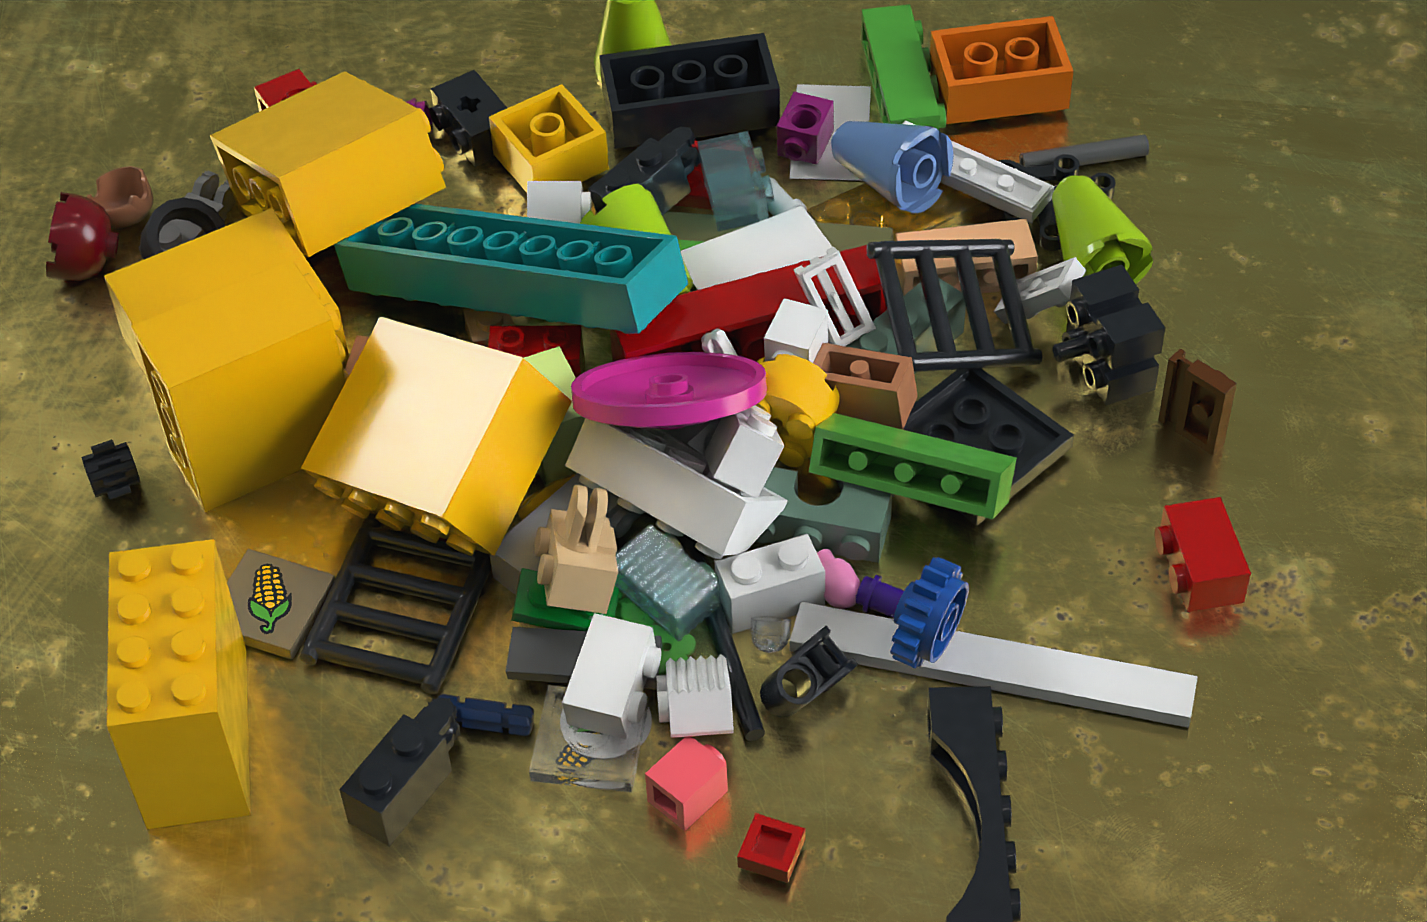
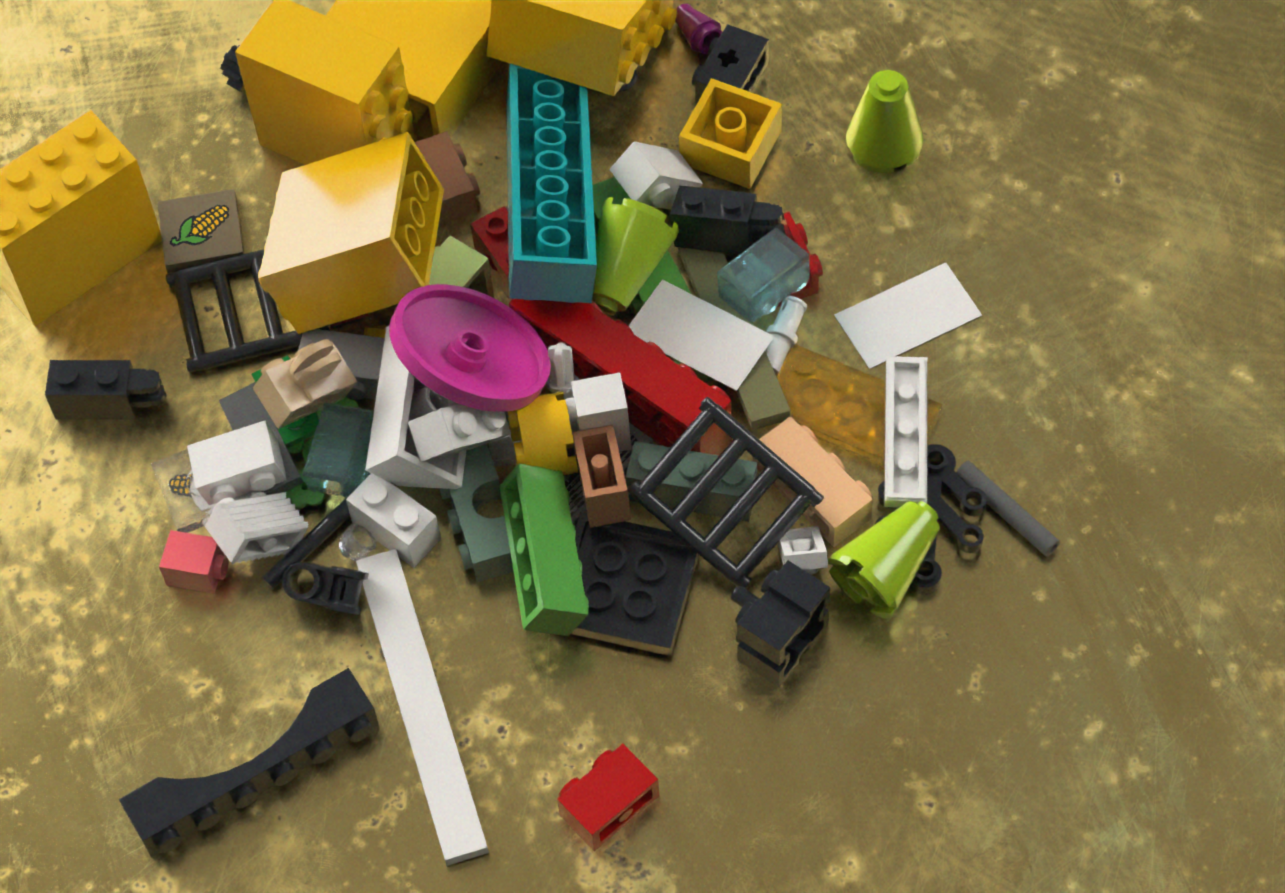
camera: 60 degrees right, 10 degrees up
dark blue axle [439,694,534,736] -> none
black brick [600,33,780,149] -> none
red plate [737,813,806,883] -> none
magenta brick [777,92,834,165] -> none
white tile [794,247,876,346] -> none
bright pink cylinder [817,549,861,609] -> none
medium blue cone [831,121,953,214] -> none
dark purple pin [856,575,904,618] -> none
bright green brick [861,4,946,131] -> none
blue gear [890,557,969,669] -> none
orange brick [930,16,1073,124] -> none
reddish brown plate [1158,349,1237,455] -> none

